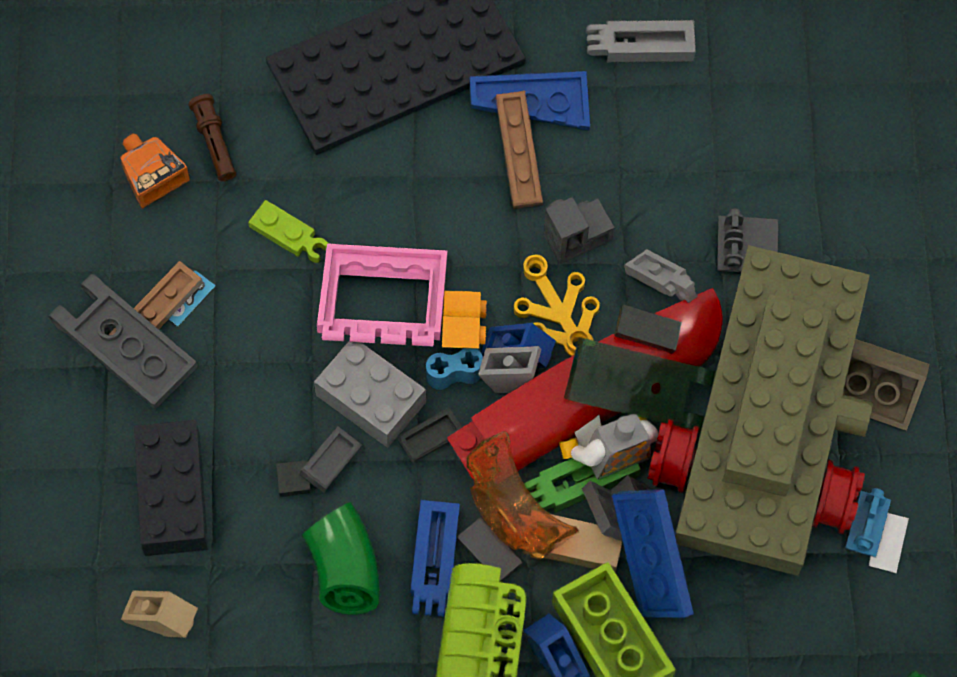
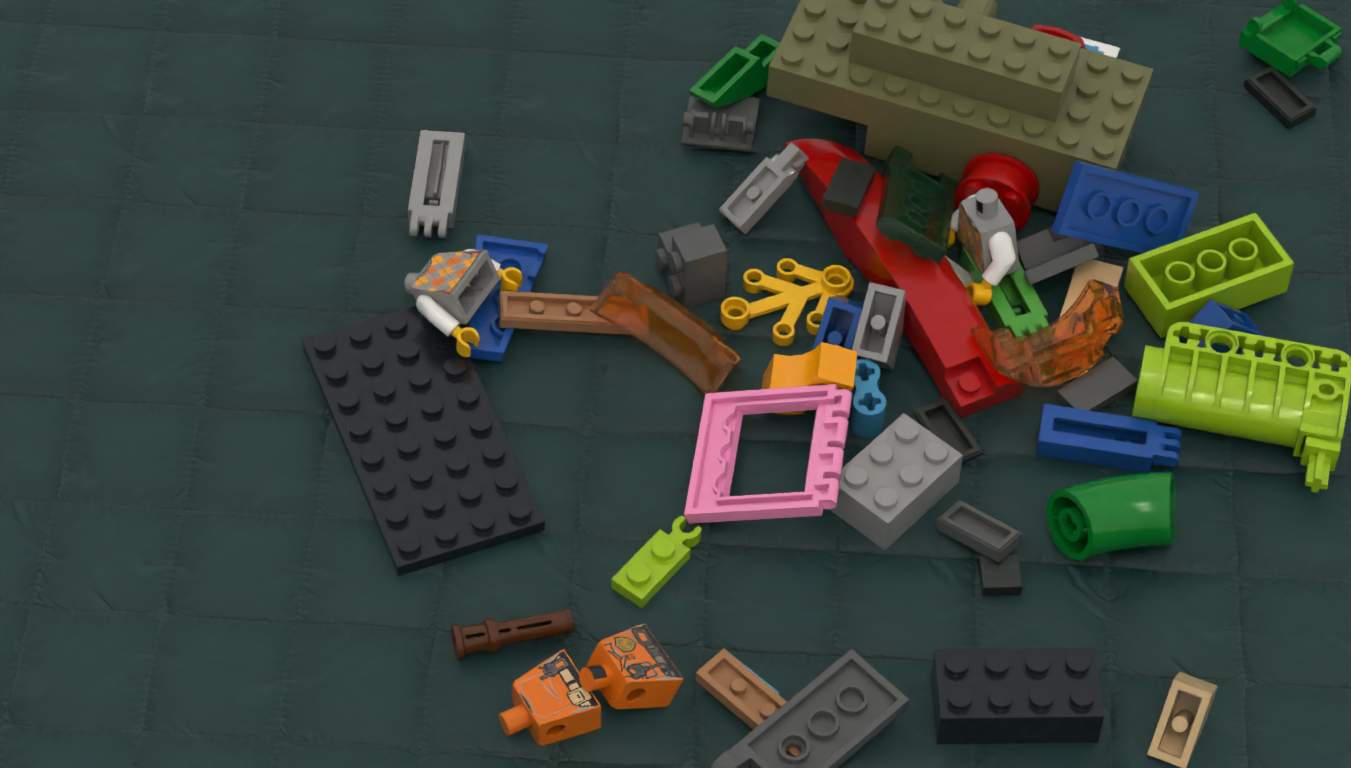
camera: 85 degrees left, 15 degrees down
none -> torso [404,249,523,357]
none -> orange torso [579,624,684,709]
none -> clear orange windscreen [590,271,742,394]
none -> green slope [689,34,780,108]

